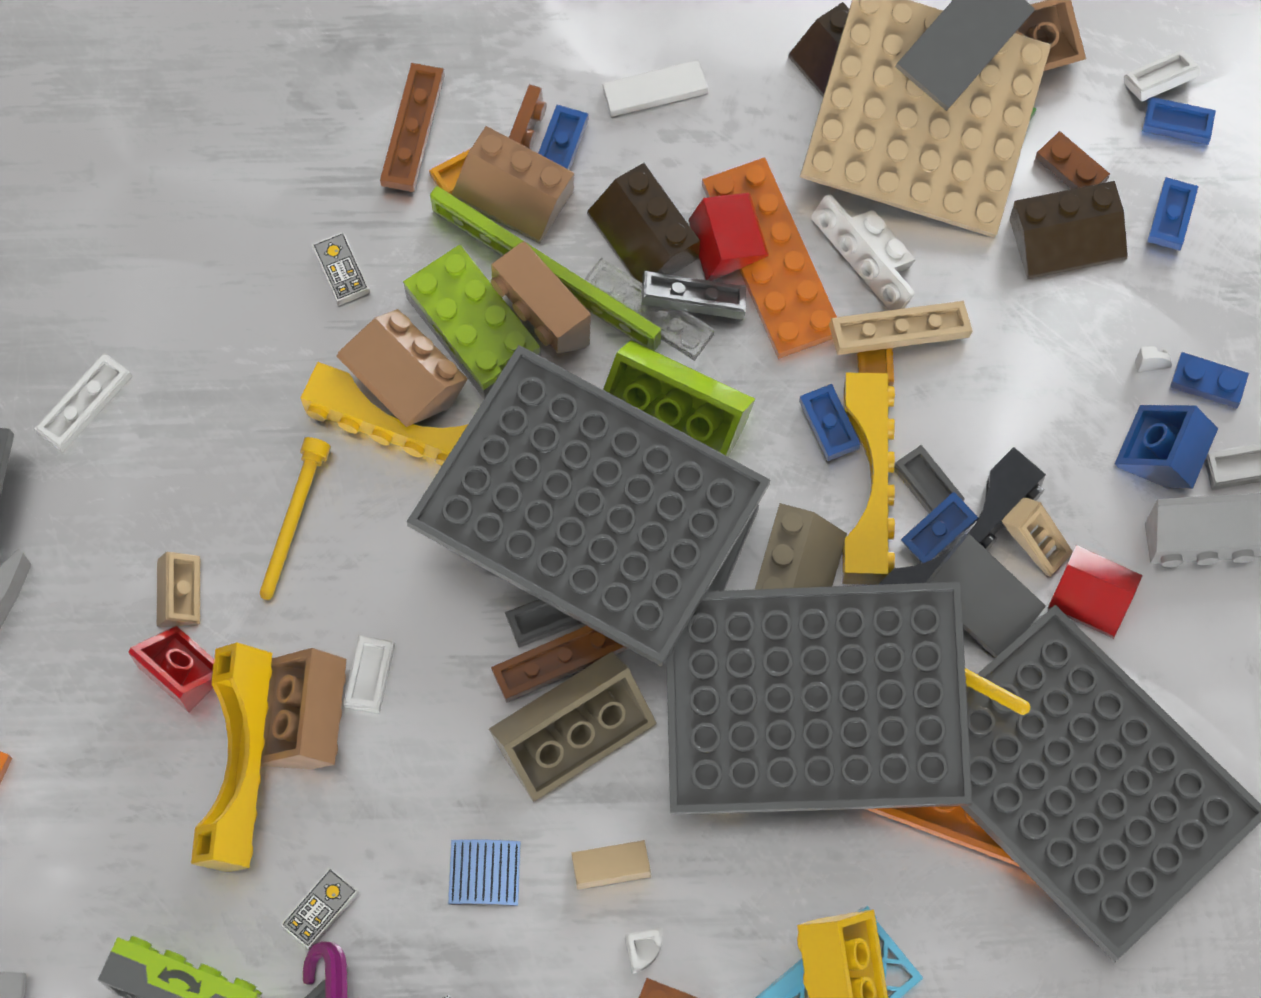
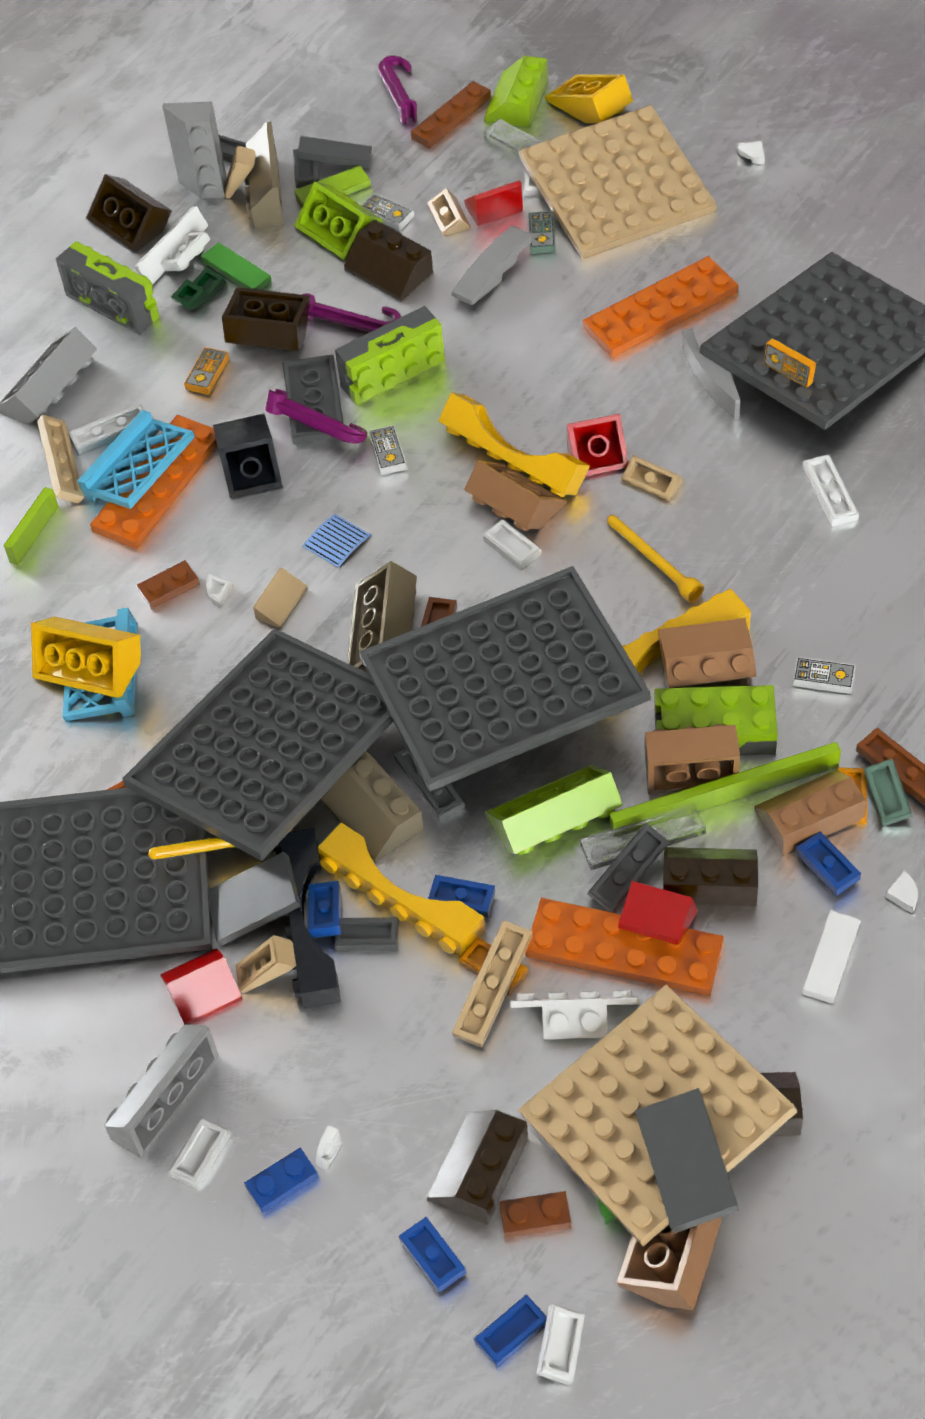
camera: 130 degrees right, 15 degrees down
dark orange plate [509,84,547,149] -> none
blue slope [1115,405,1218,489] -> none
none -> sand green tile [864,759,913,826]
none -> white tile [886,871,918,913]

